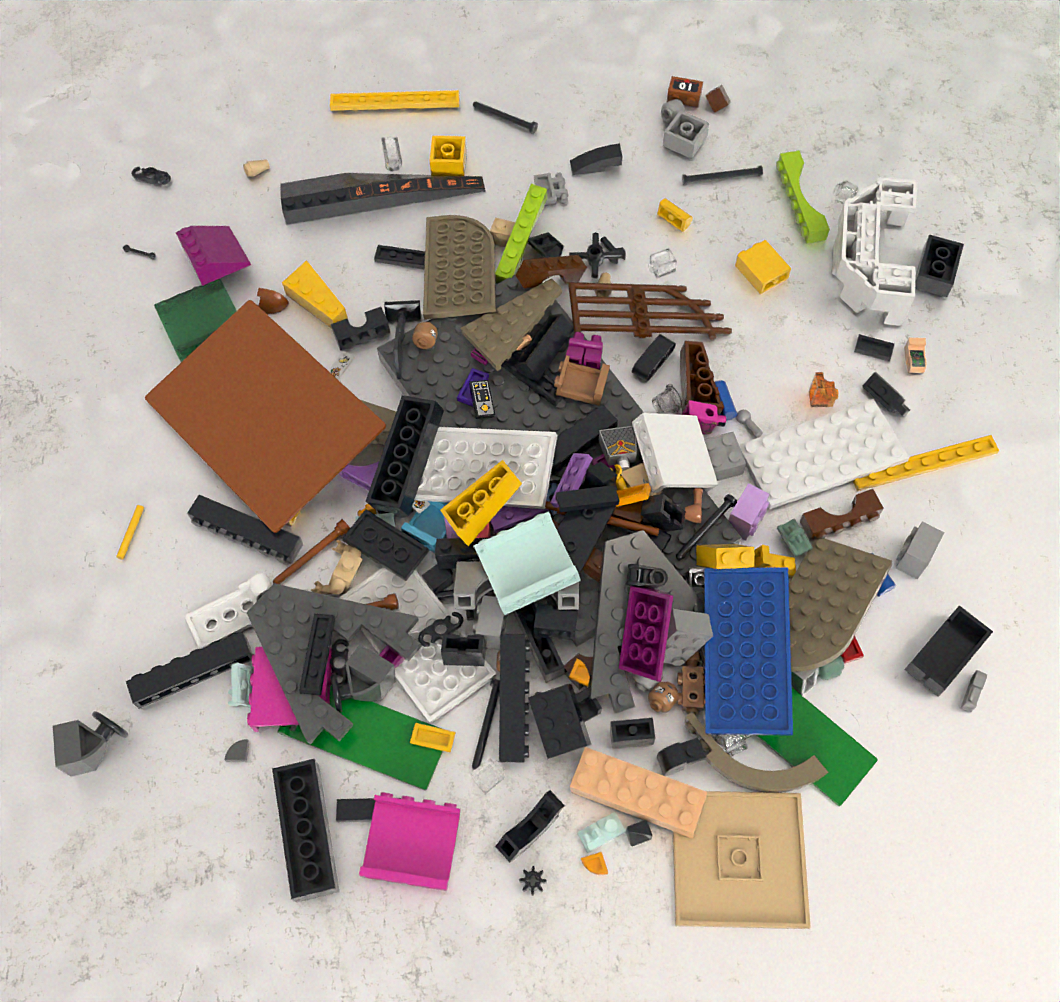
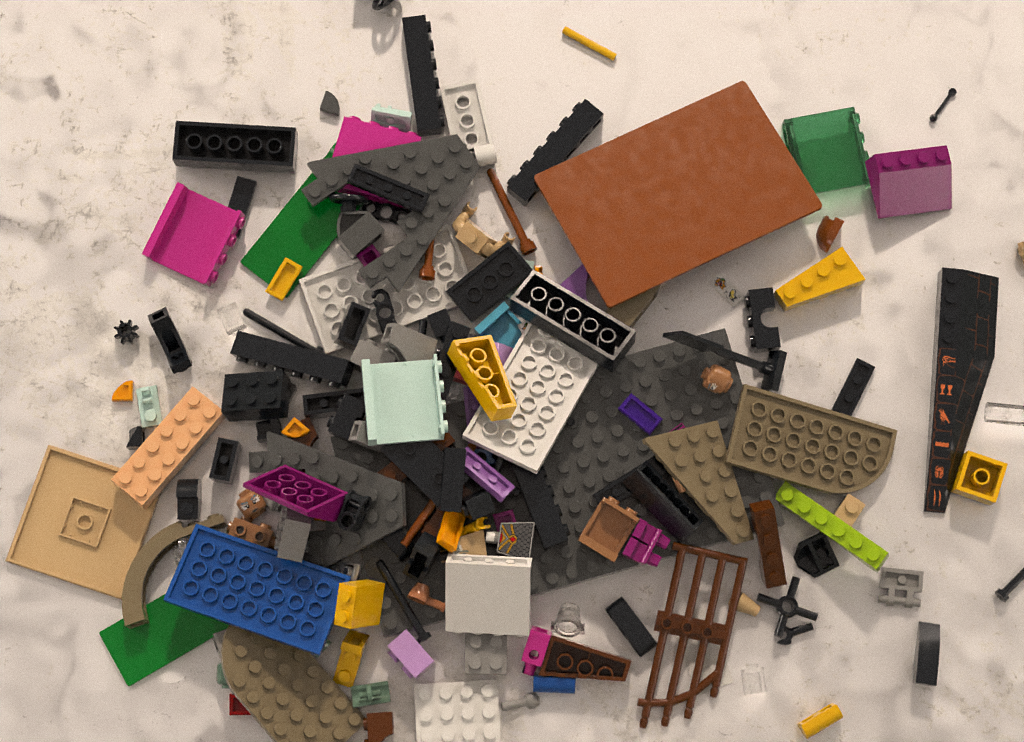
camera: 105 degrees right, 15 degrees up
tile [469,380,495,419] -> none

